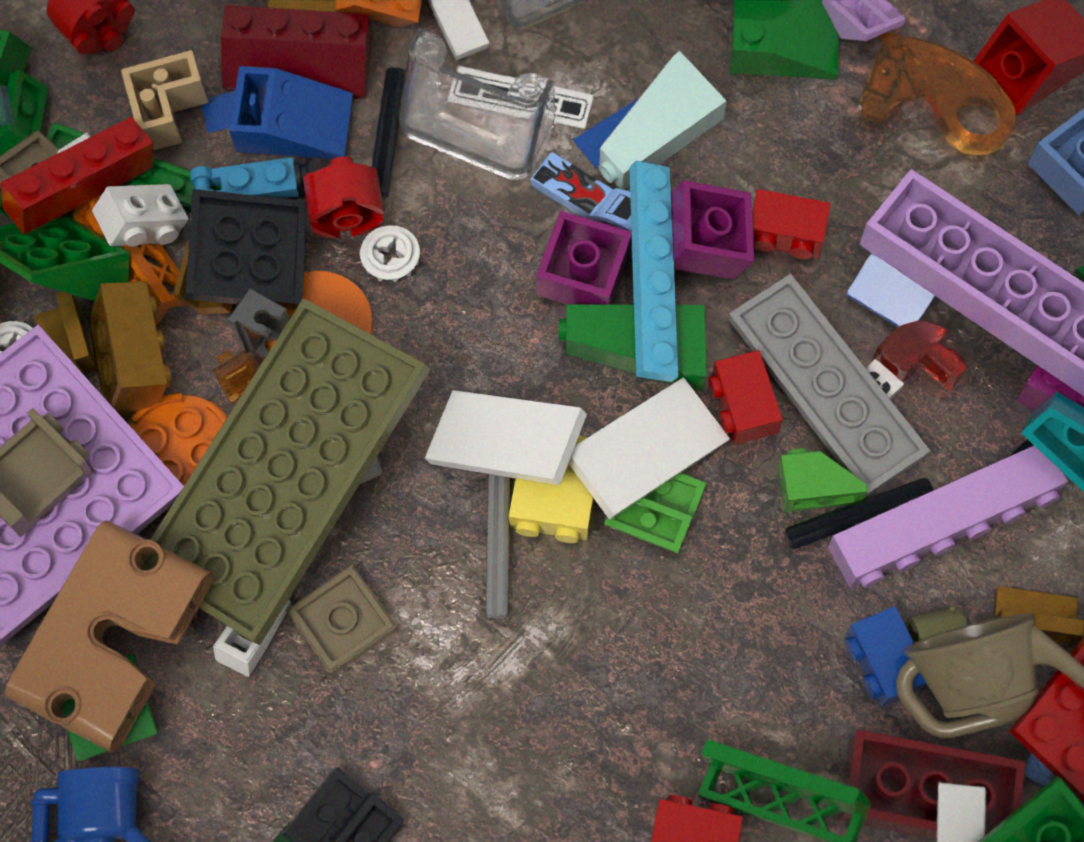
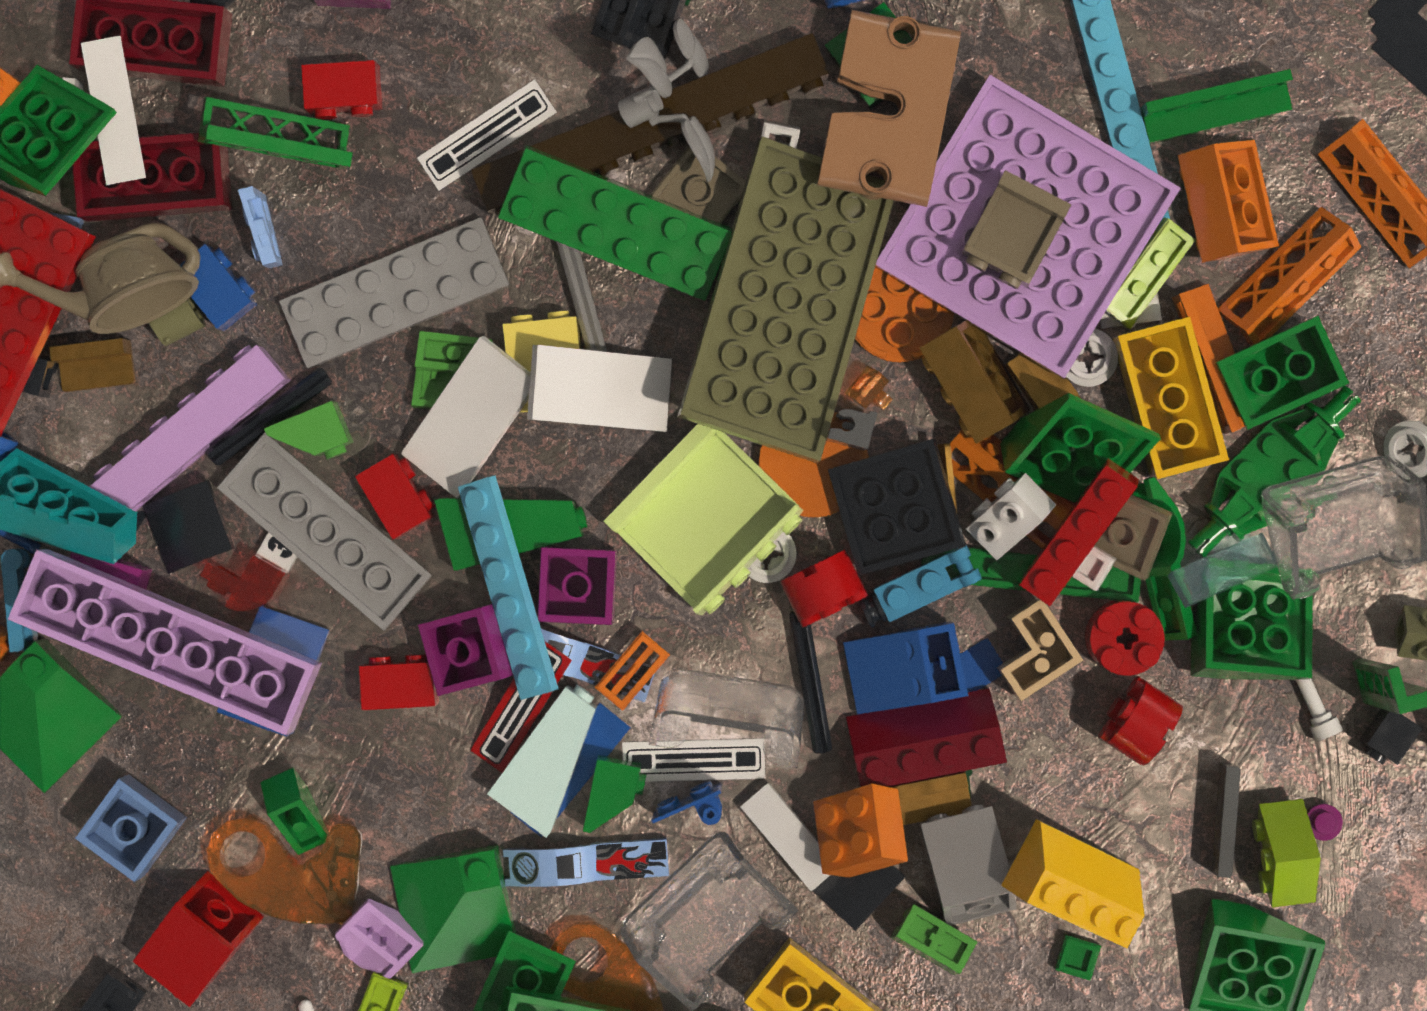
camera: 160 degrees right, 20 degrees up
none -> black slope [143,480,235,574]
none -> light blue wing [238,186,283,268]
none -> green slope [260,767,331,855]
none -> light grey plate [279,217,510,369]
none -> white sticker [417,79,557,191]
none -> sticker [470,641,572,773]
none -> dark brown brick [471,33,829,216]
none -> green brick [498,145,732,301]
none -> piece [503,838,669,887]
none -> green slope [583,755,647,833]
none -> orange tile [595,631,670,711]
none -> yellowish green panel [604,424,804,615]
none -> light grey plant [618,19,715,183]
none -> blue hinge [651,780,722,825]
none -> red brick [1085,600,1165,676]

